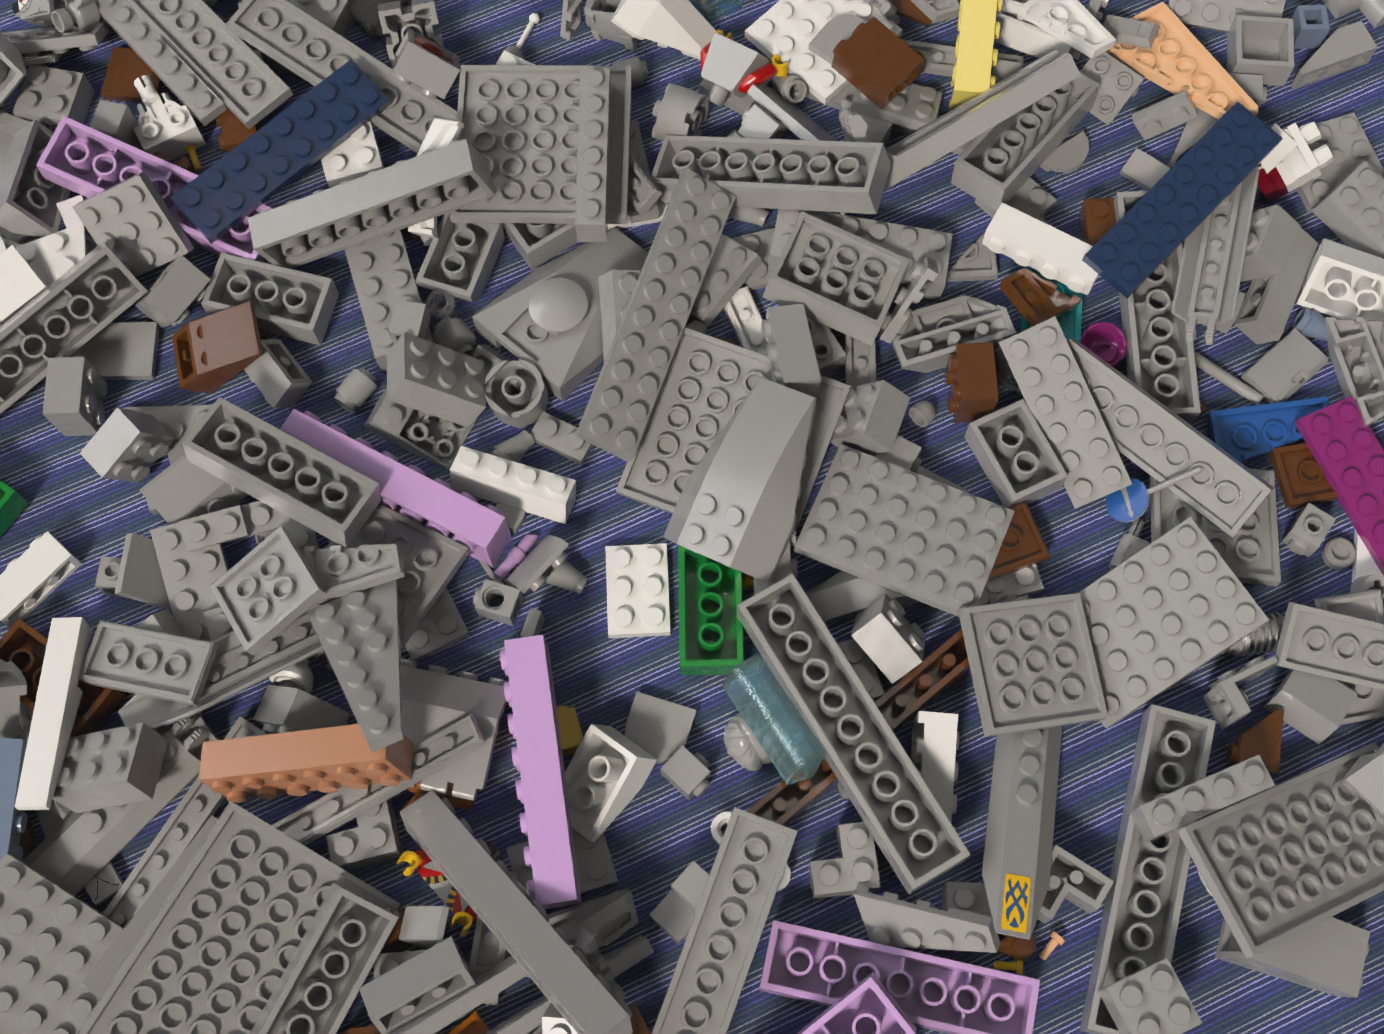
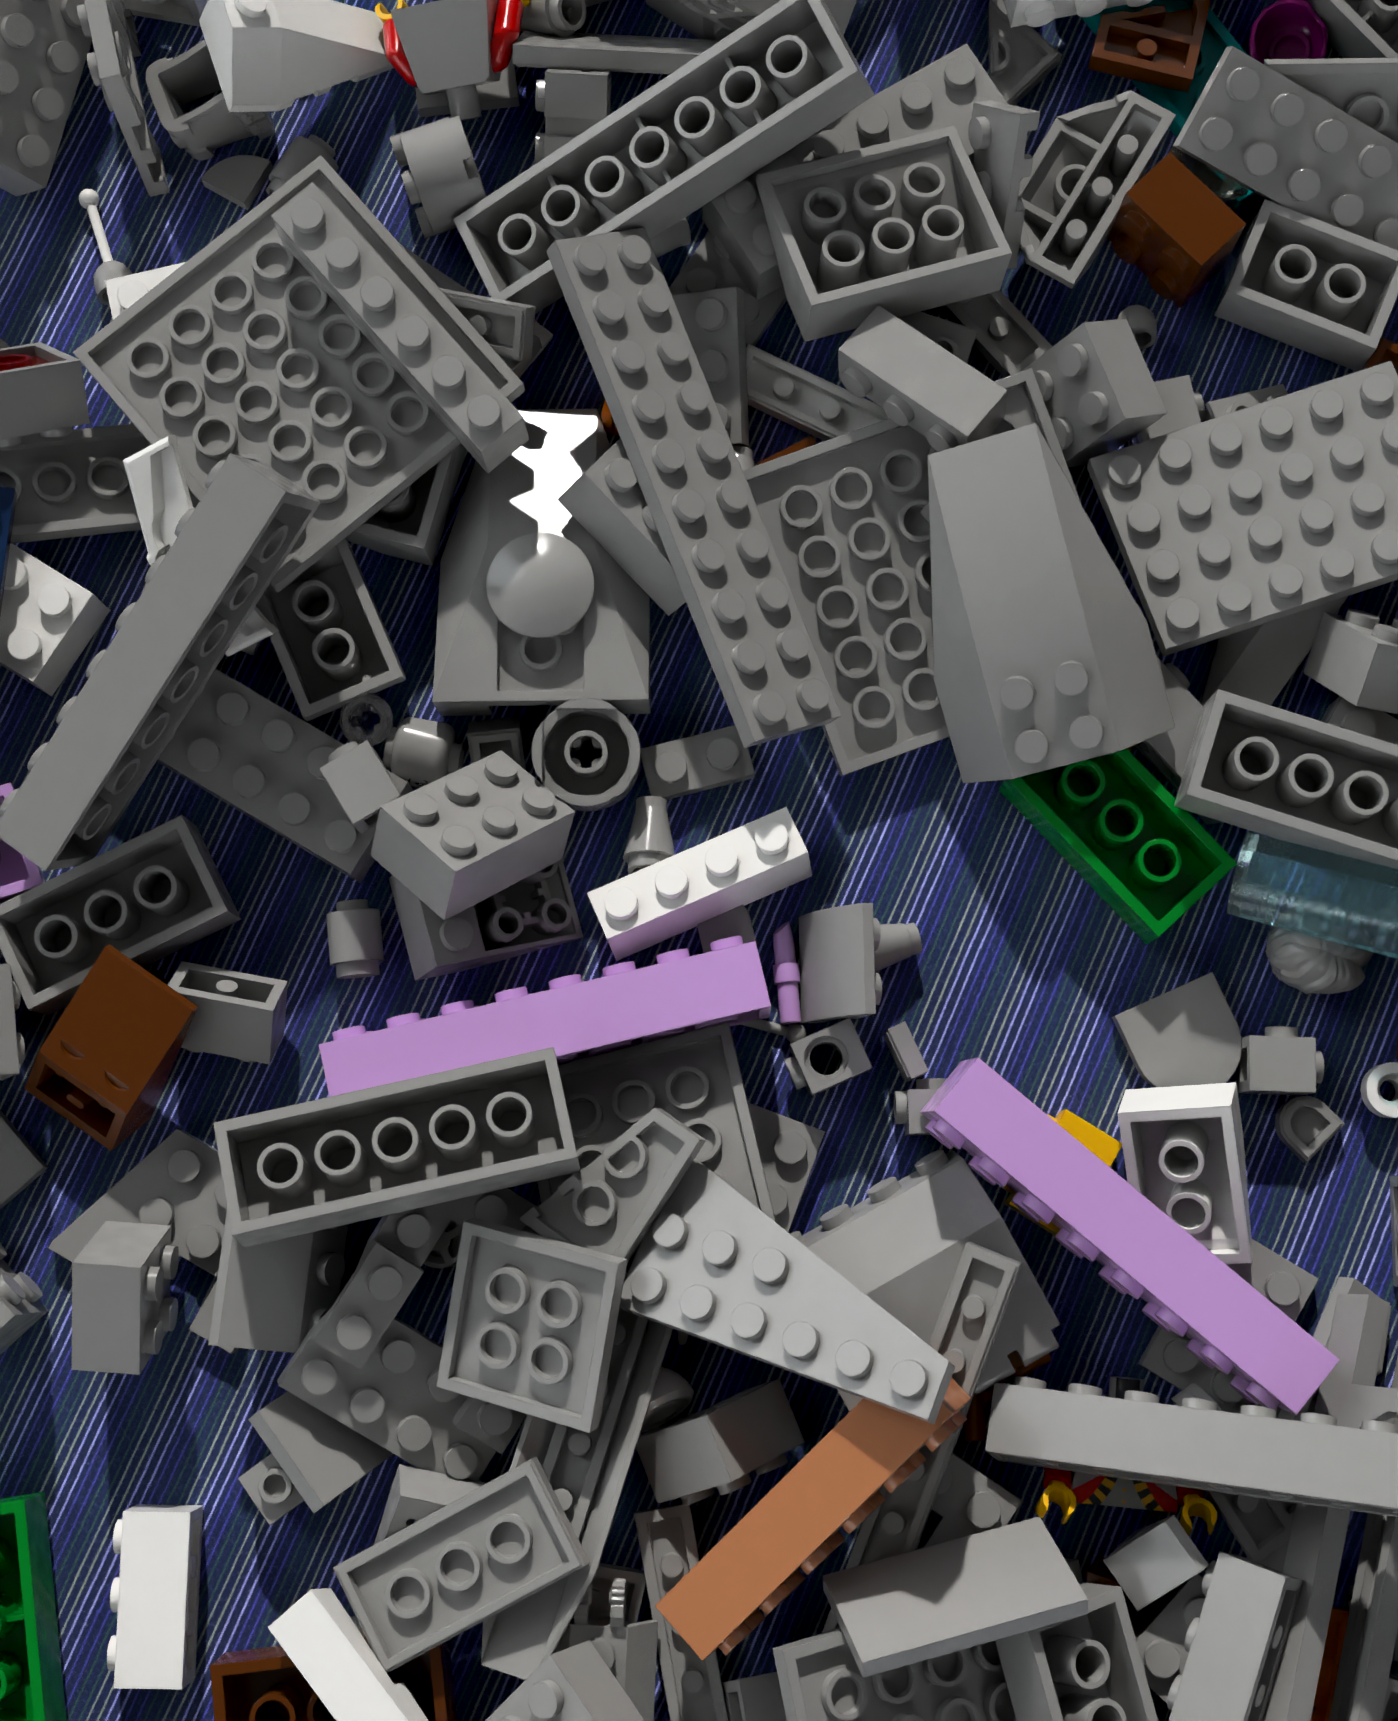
camera: 40 degrees left, 10 degrees up
white plate [605,543,671,638] -> none
none -> light grey tile [201,155,274,210]
none -> light grey tile [823,1516,1088,1678]
none -> light grey tile [1275,1096,1345,1163]

